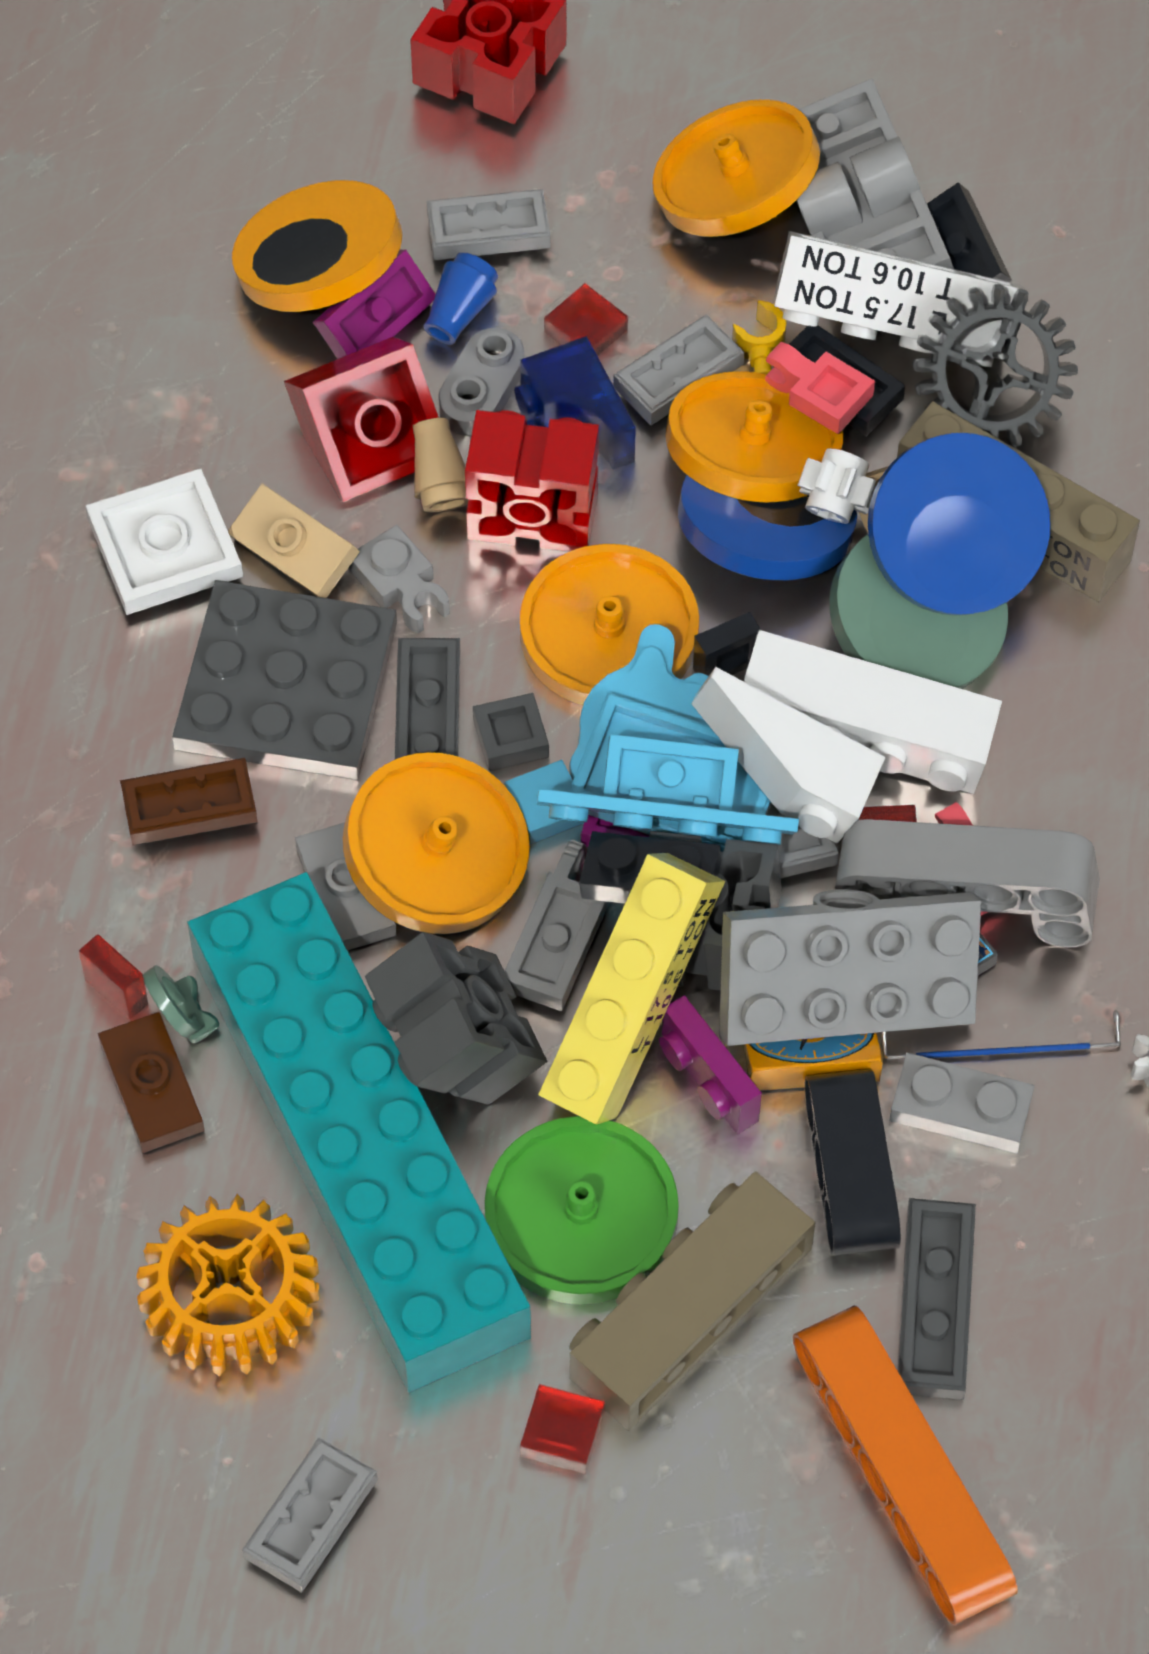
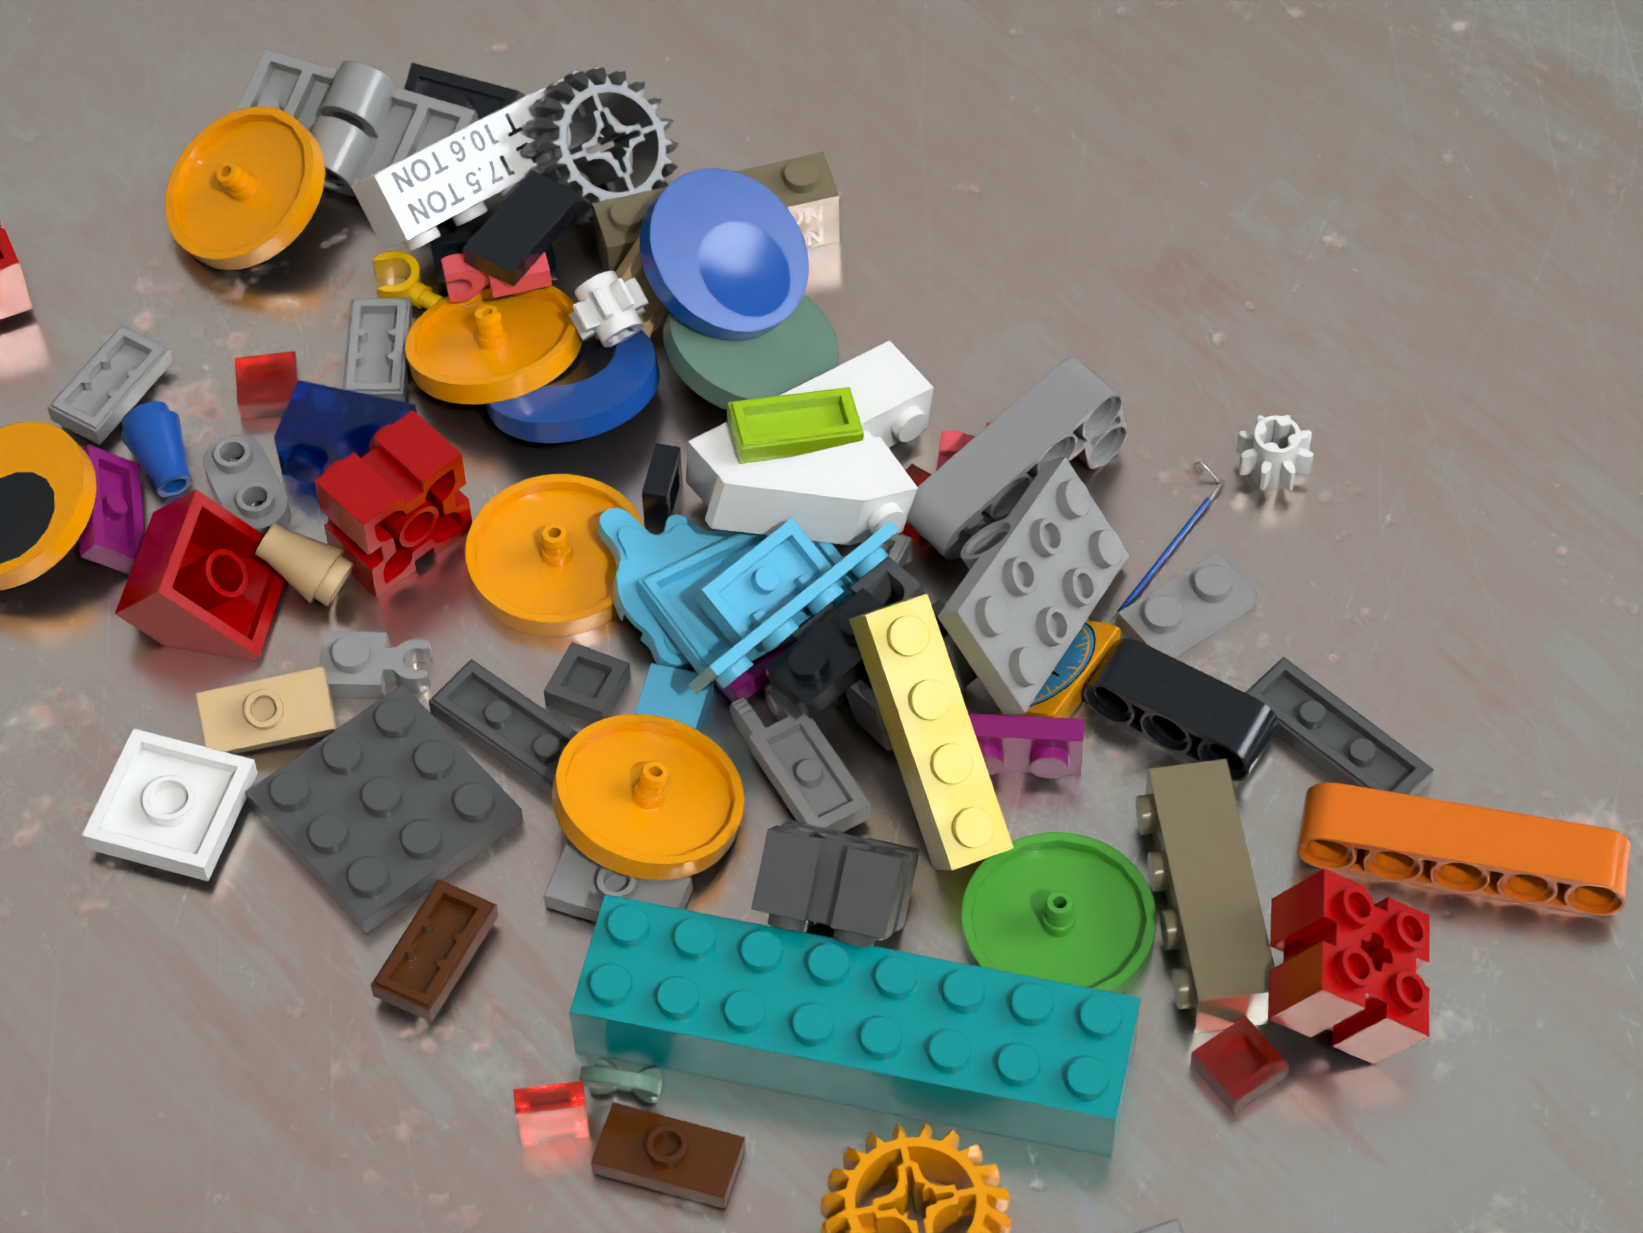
camera: 50 degrees left, 5 degrees down
none -> black tile [463,170,583,286]
none -> lime tile [727,387,864,464]
none -> red brick [1268,868,1430,1064]

